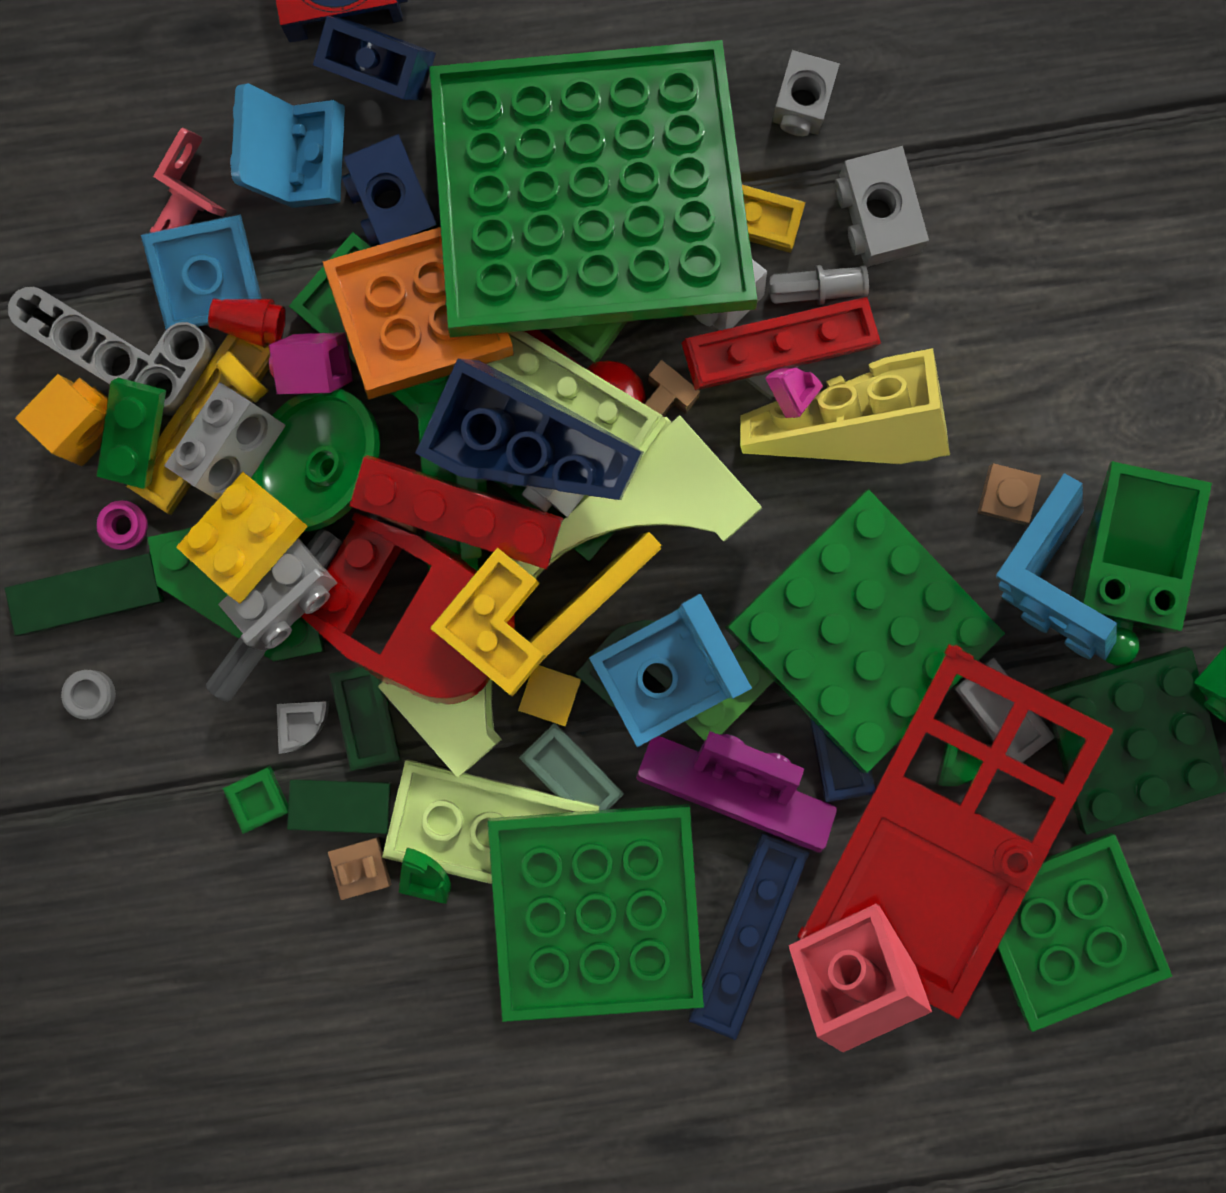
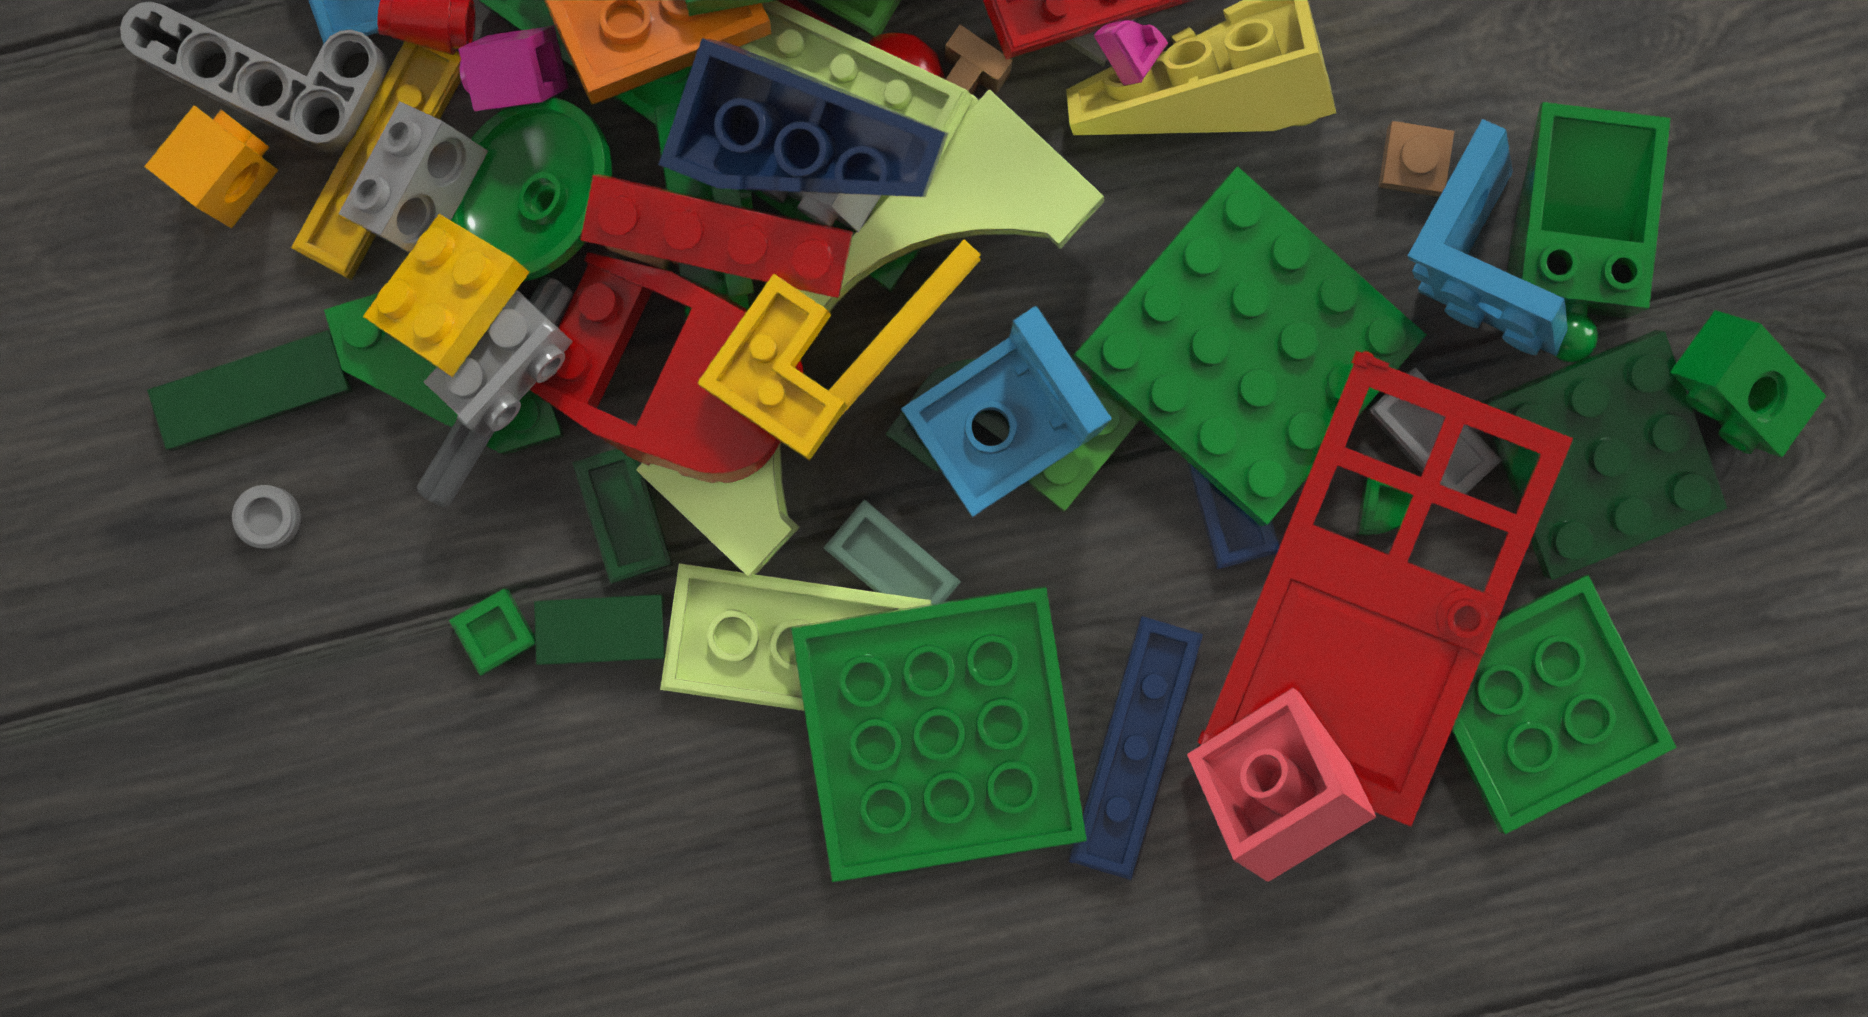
camera: 10 degrees left, 0 degrees up
green plate [97,377,166,489] -> none
dark pink plate [97,500,148,550] -> none
yellow tile [216,351,268,403] -> none
light grey tile [277,701,329,754] -> none
medium nougat tile [328,837,392,900] -> none
green tile [398,847,451,904] -> none
yellow tile [518,665,581,726] -> none
magenta bracket [636,731,837,852] -> none

